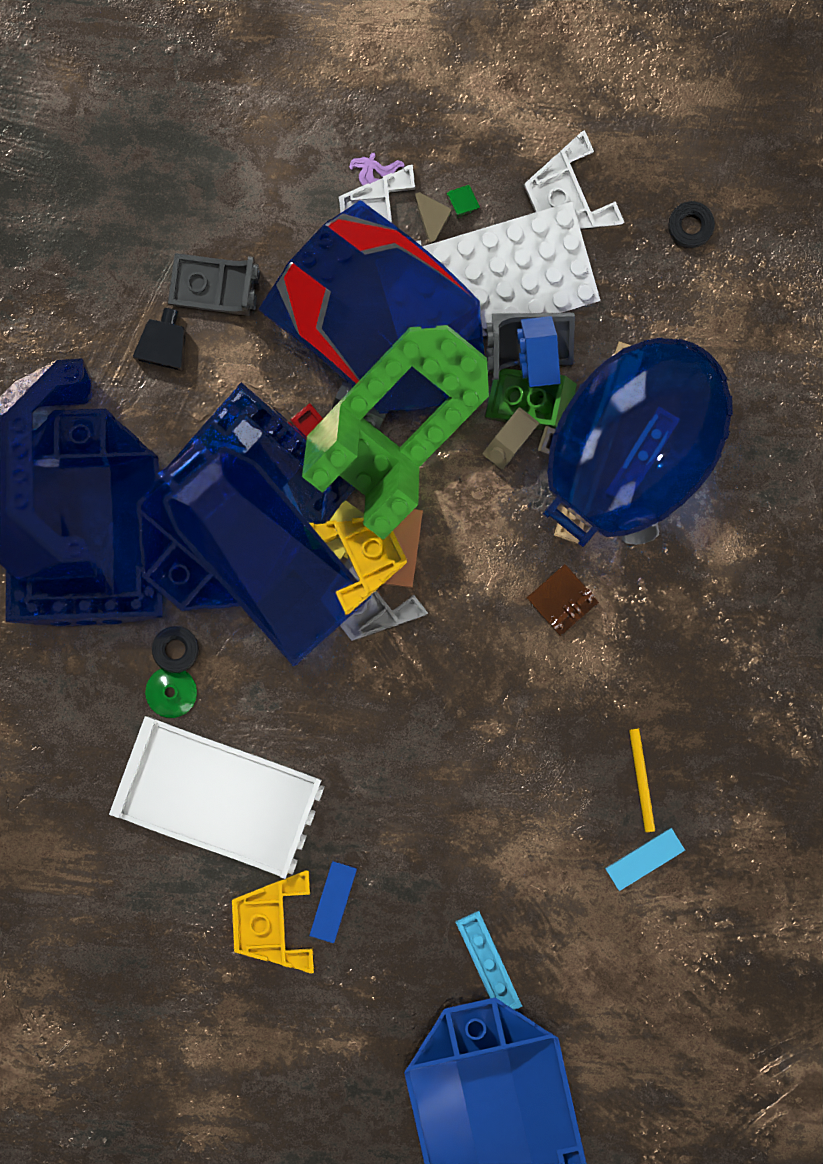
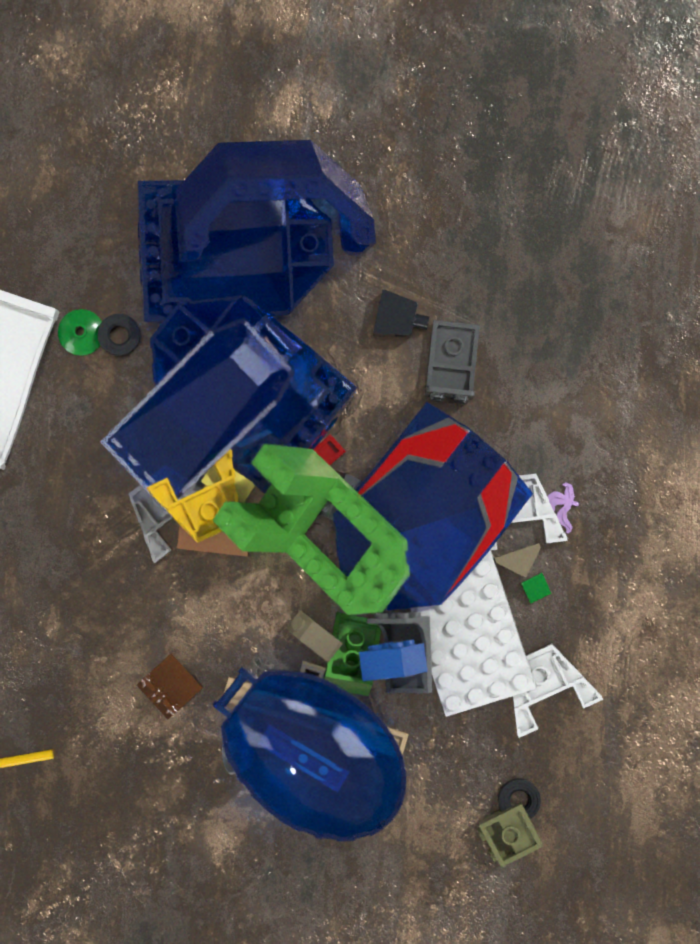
camera: 90 degrees right, 0 degrees up
none -> olive plate [477,802,544,867]

